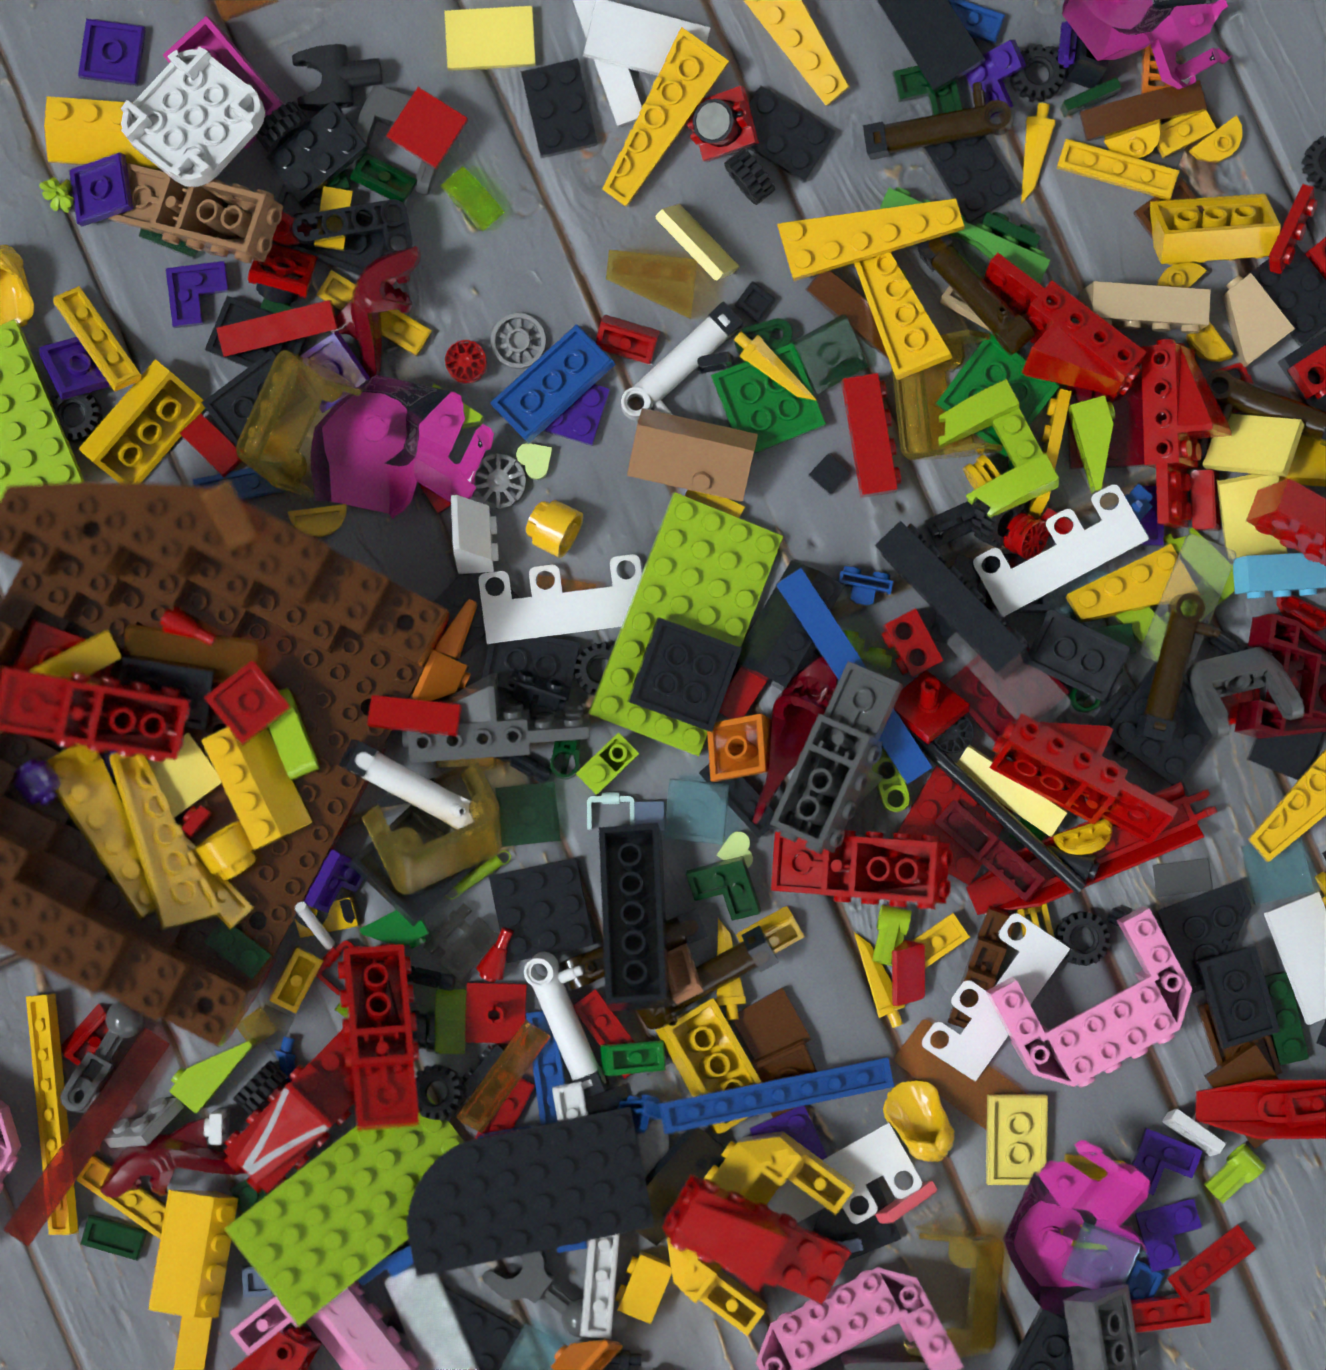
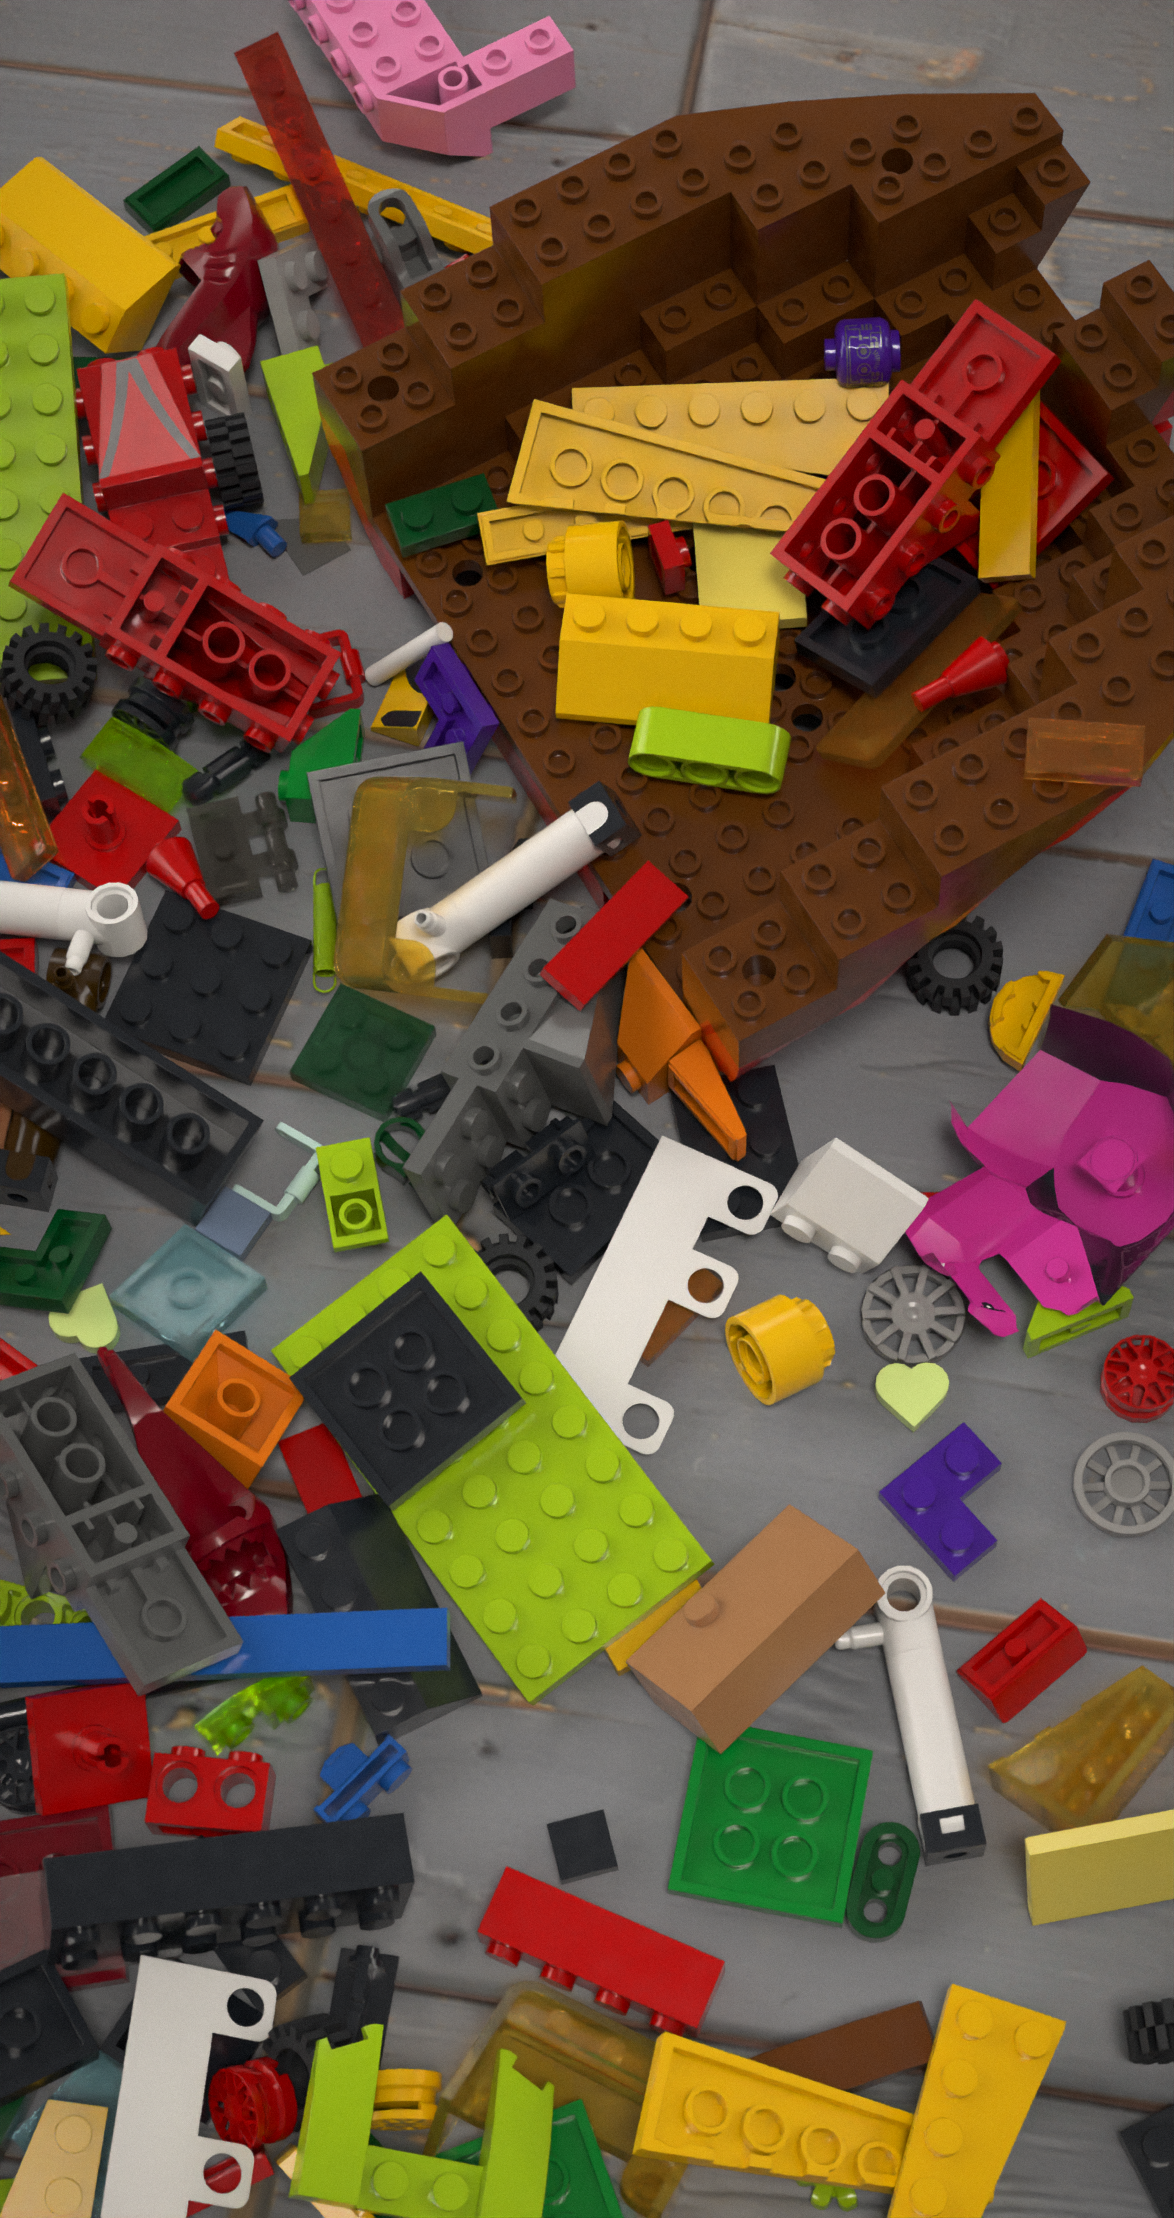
camera: 130 degrees right, 20 degrees down
red tile [204,660,291,746] -> none
yellow slope [269,946,323,1014] -> none
blue tile [490,324,616,444] -> none
black piece [697,352,734,374] -> none
black tile [734,281,776,323] -> none
yellow bar [734,331,817,401] -> none
clear green plate [792,314,869,394] -> none

